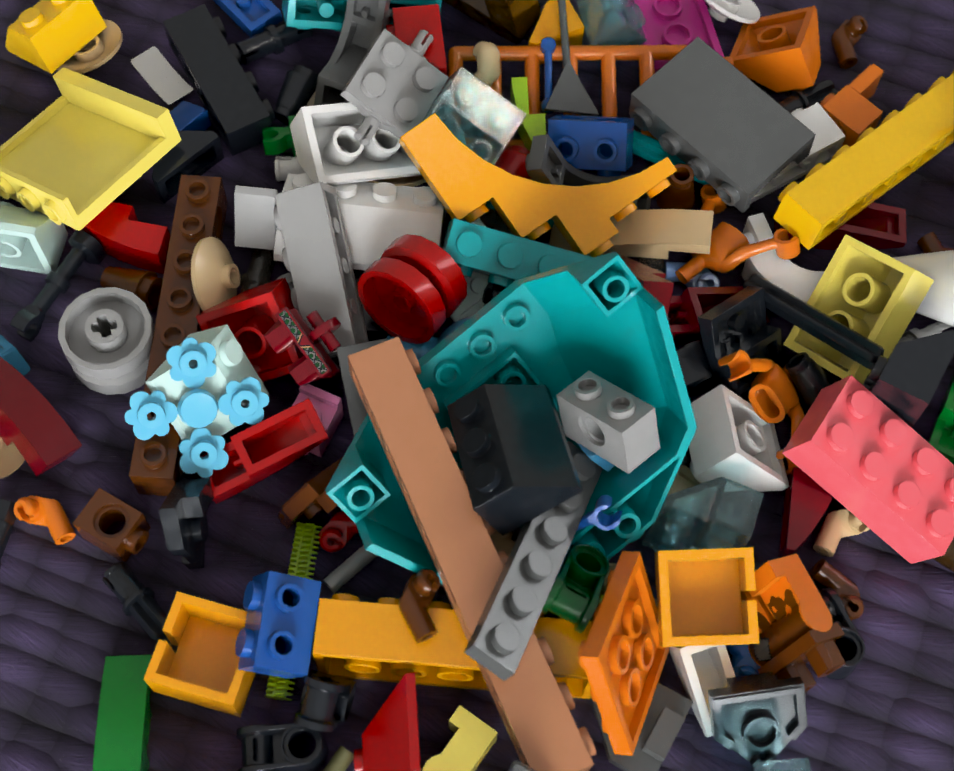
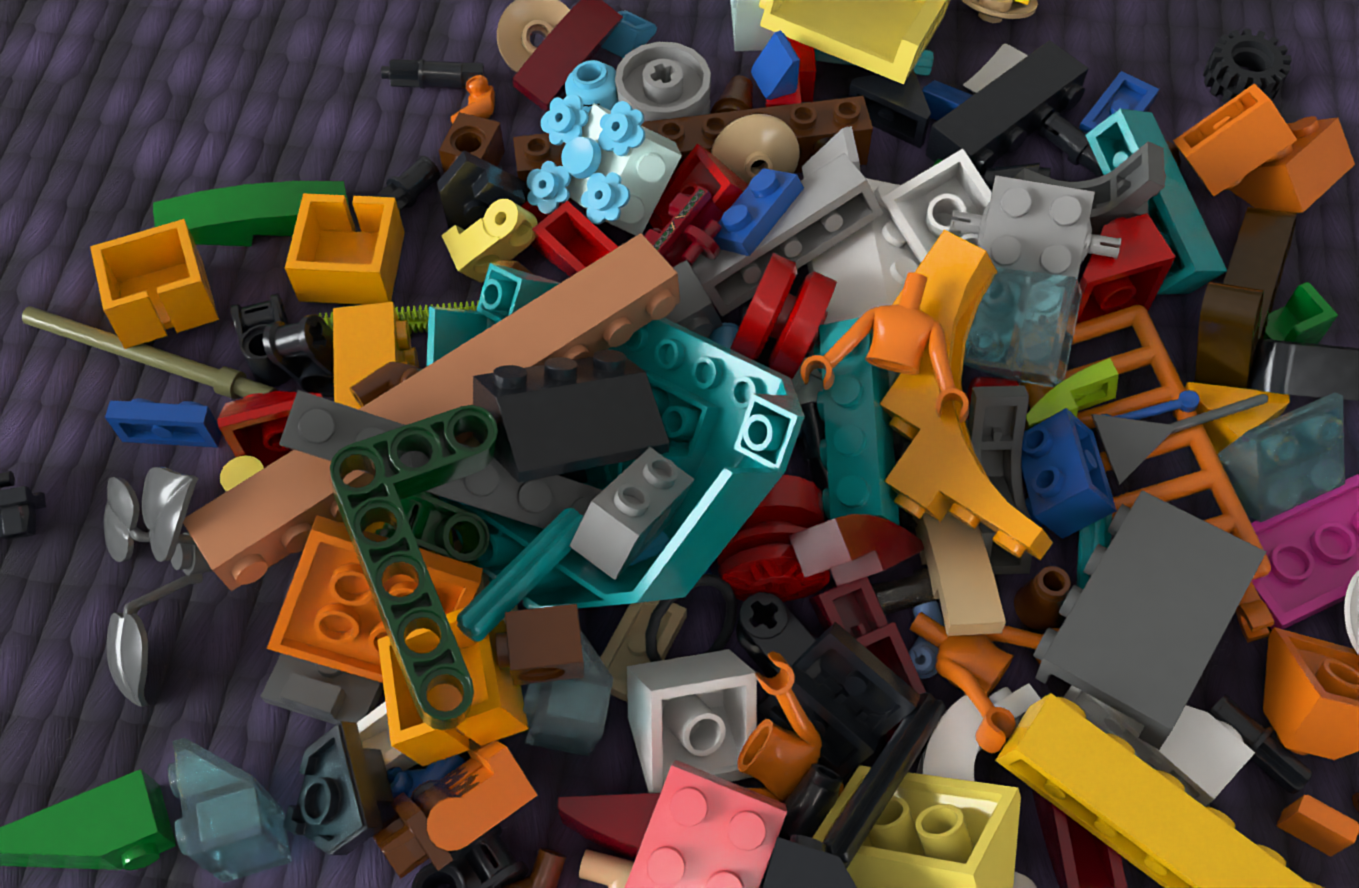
camera: 80 degrees right, 5 degrees down
black piece [10,230,107,342] -> none
blue brick [235,571,322,679] -> none
tan arm [462,41,500,99] -> none
blue hand [577,495,622,531] -> none
orange brick [820,84,883,147] -> none
none -> dark green beam [330,405,498,730]
none -> light yellow leg [441,199,538,283]
none -> teal axle [457,508,584,642]
none -> reddish brown brick [496,604,584,686]
none -> medium azure head [565,60,618,113]
none -> blue plate [713,168,804,256]
none -> blue slope [751,30,800,100]
none -> orange piece [800,272,969,423]

